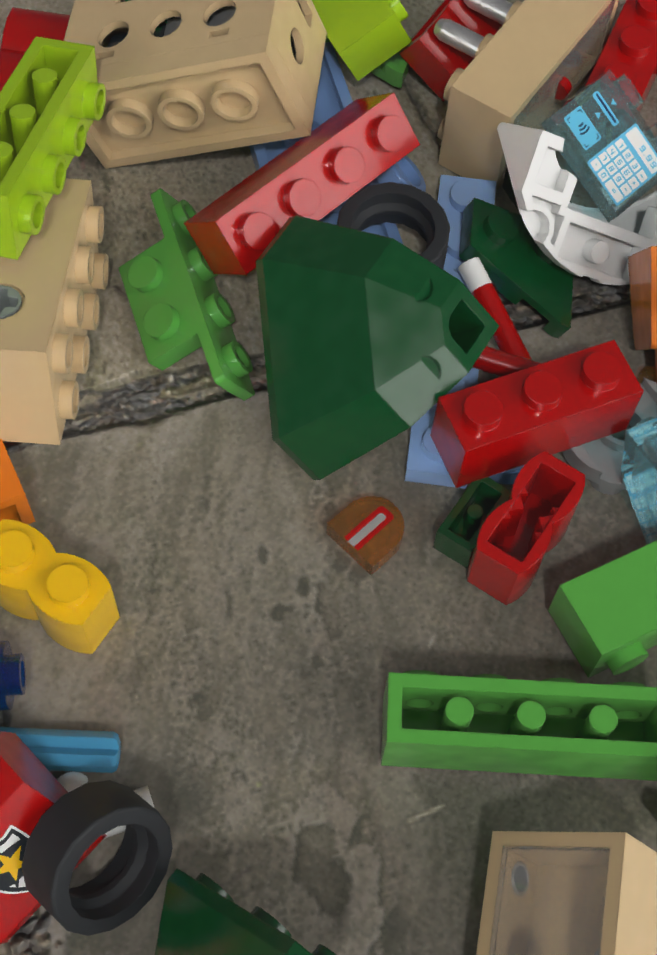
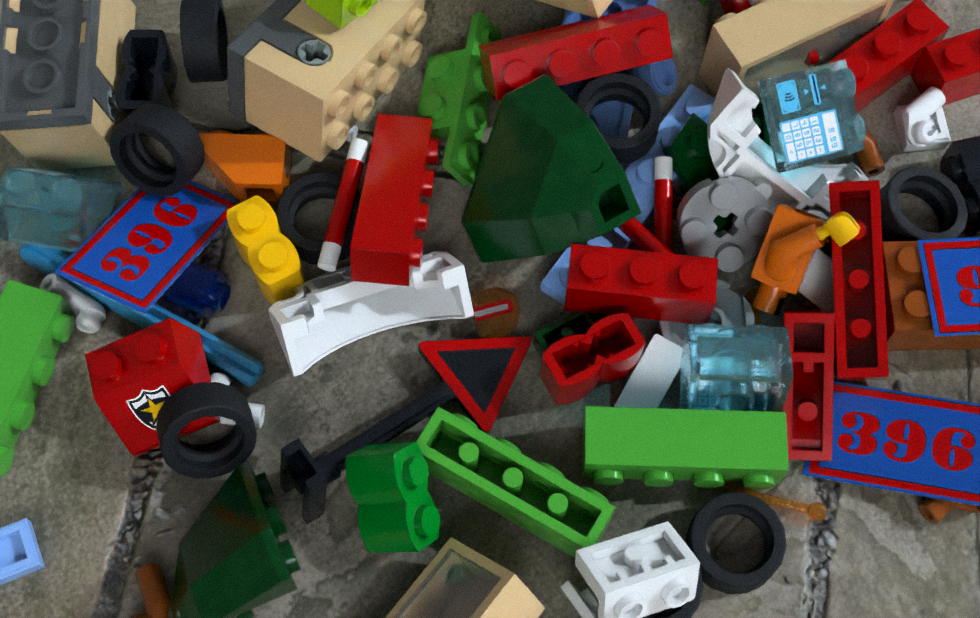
camera: 30 degrees right, 5 degrees up
none -> white windscreen [268,251,474,377]
none -> black tyre [276,172,361,265]
none -> black piece [280,336,532,525]
none -> red bar [317,138,369,271]
none -> green brick [345,441,440,553]
none -> red brick [350,114,440,286]
none -> white sticker [614,334,688,408]
none -> light grey plate [676,176,773,272]

